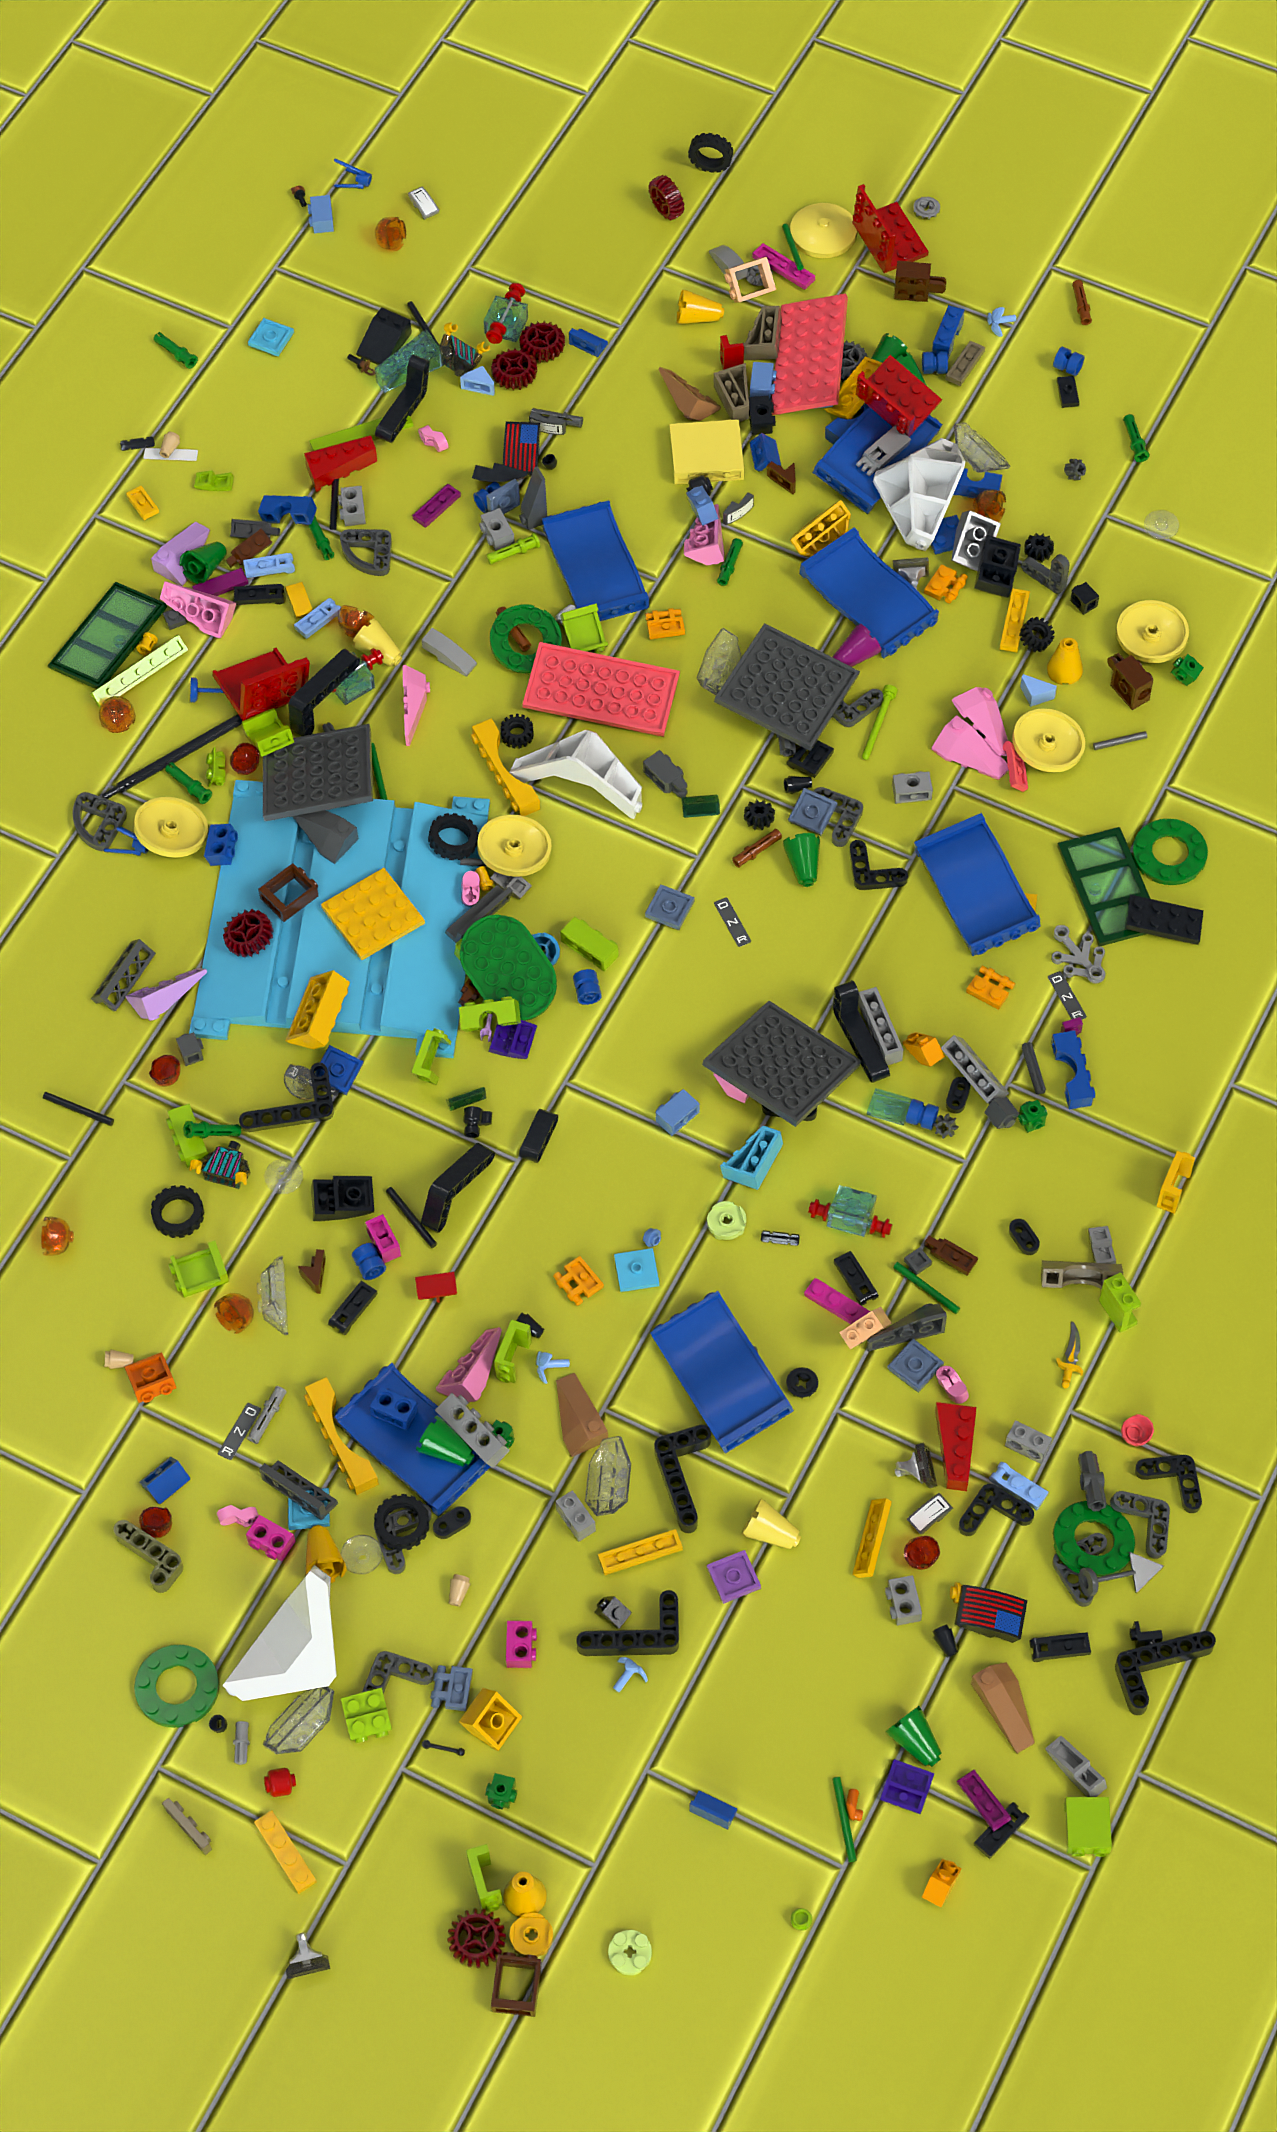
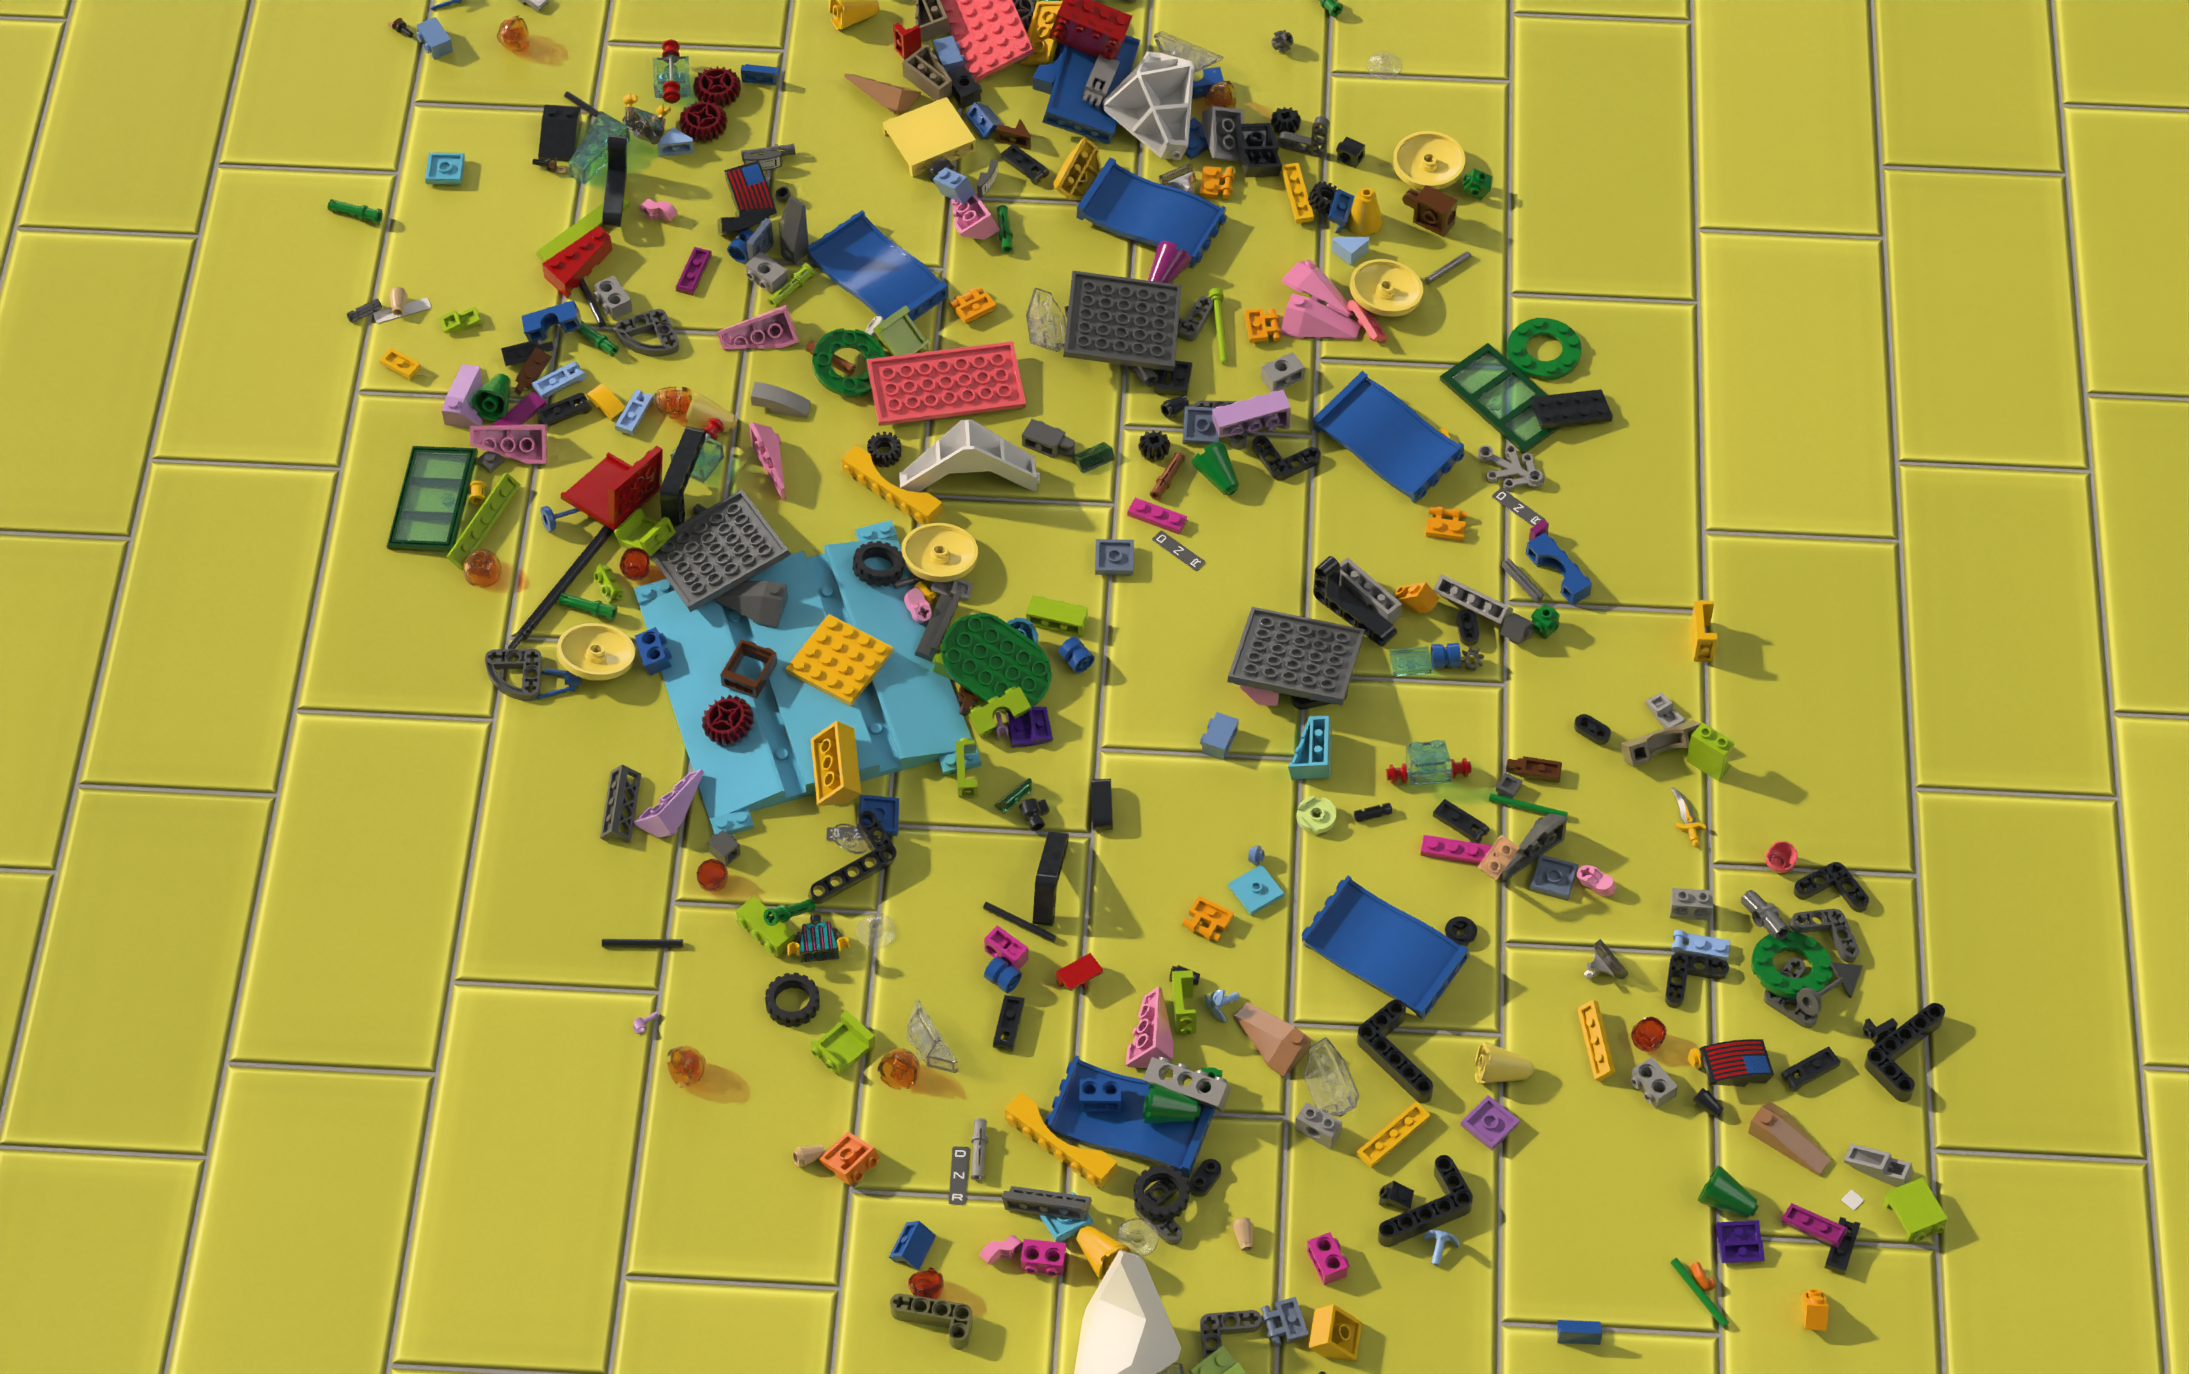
camera: 25 degrees left, 5 degrees down
reddish brown slope [298,1249,326,1294] -> none
black slope [311,1176,374,1221] -> none
white slope [907,1493,953,1535] -> none
red wedge [935,1402,977,1491] -> none
none -> lavender hand [633,1012,659,1034]
none -> bright pink wedge [717,305,799,350]
none -> black plate [1001,144,1049,185]
none -> dark pink plate [1127,497,1187,534]
none -> lavender wedge [1212,390,1291,438]
none -> light orange plate [1244,308,1281,343]
none -> blue panel [1327,189,1355,234]
none -> white sticker [1841,1190,1864,1210]

